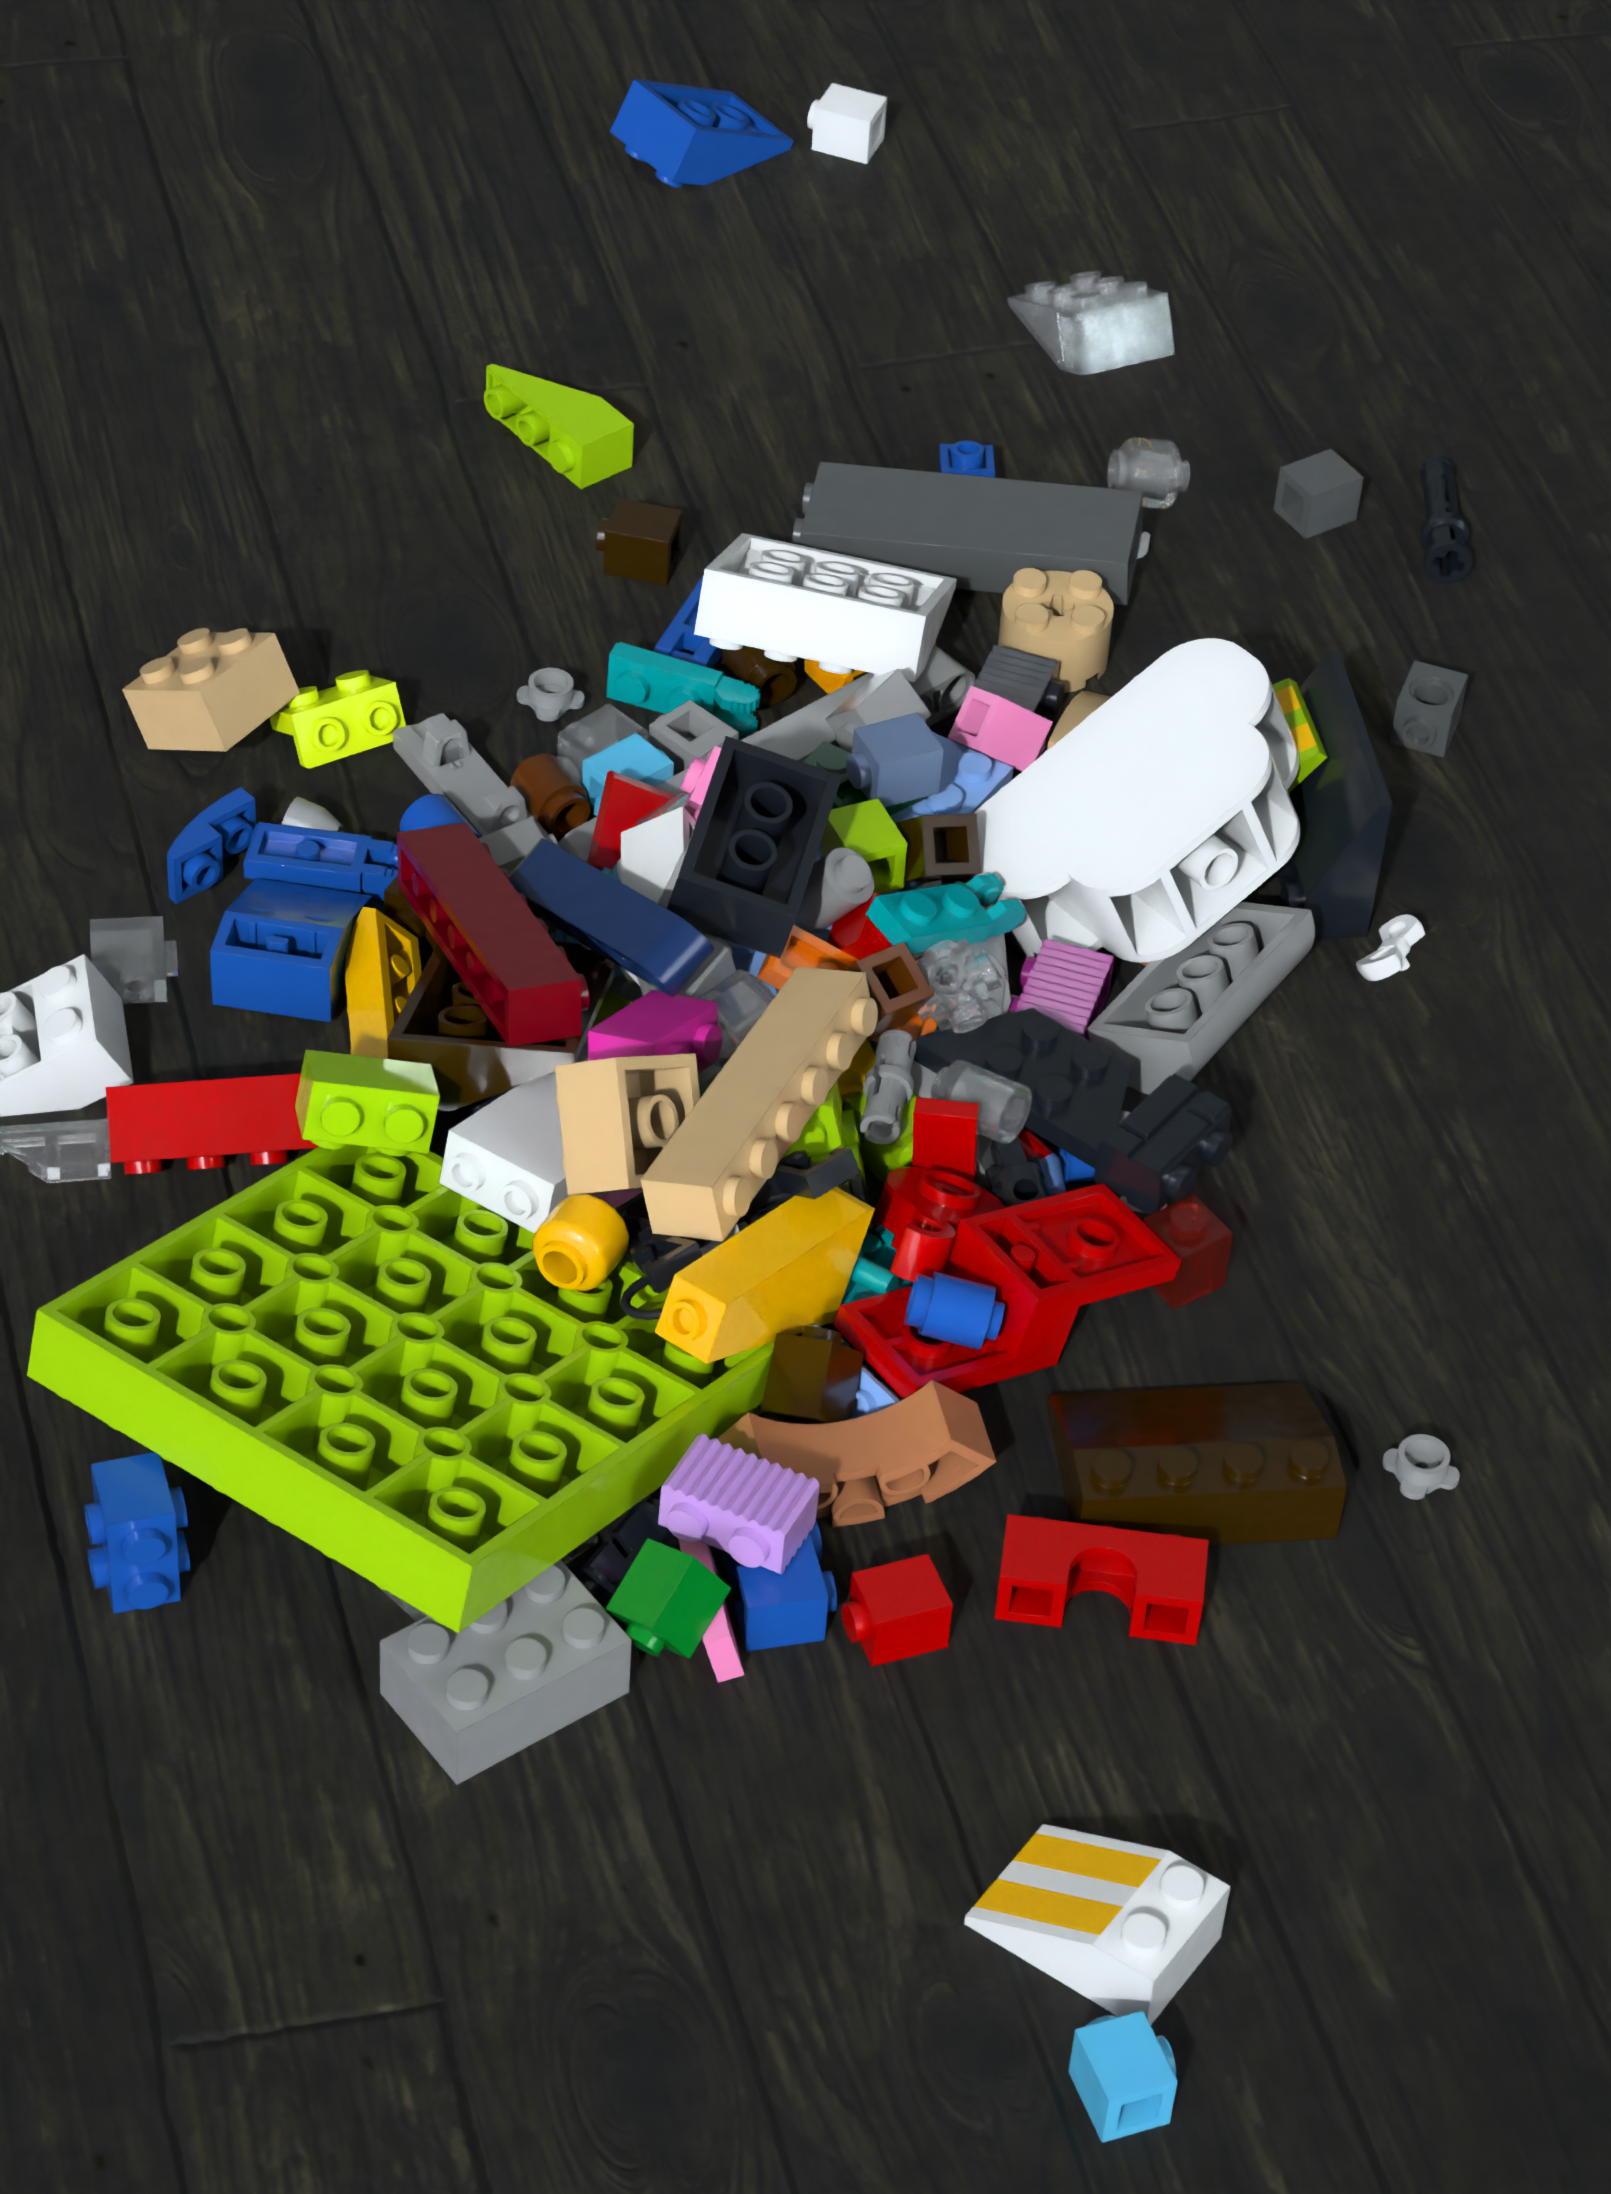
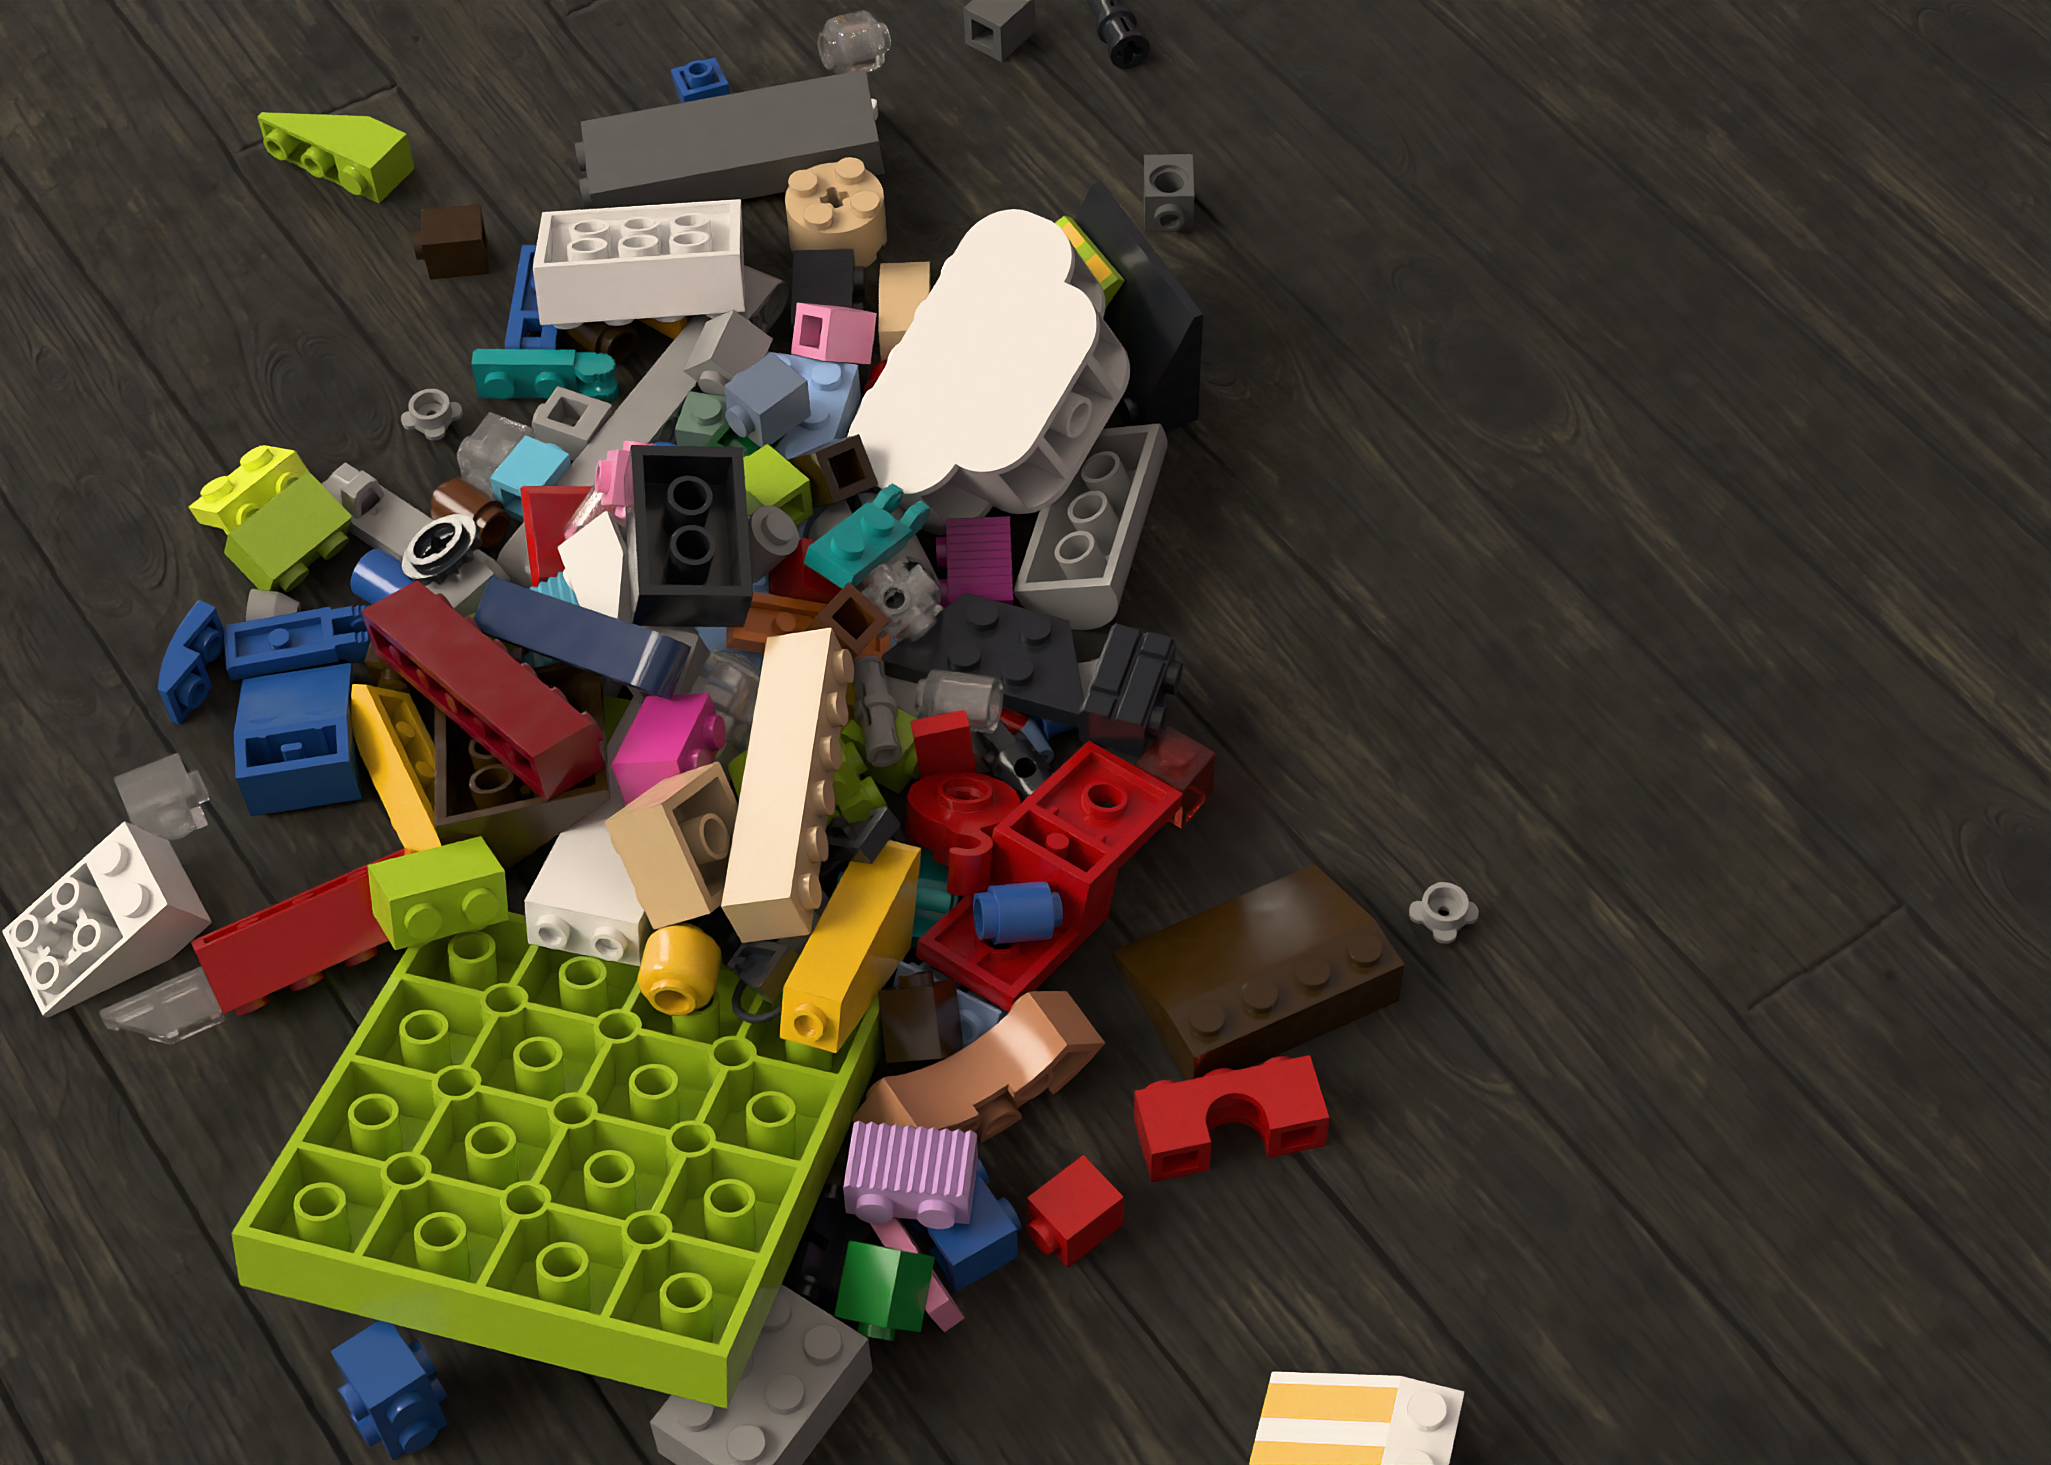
camera: 15 degrees left, 10 degrees up
tan brick [122,628,300,752] -> none
white piece [1356,914,1425,981] -> none
none -> lime brick [224,471,352,592]
none -> black gear [402,514,482,586]

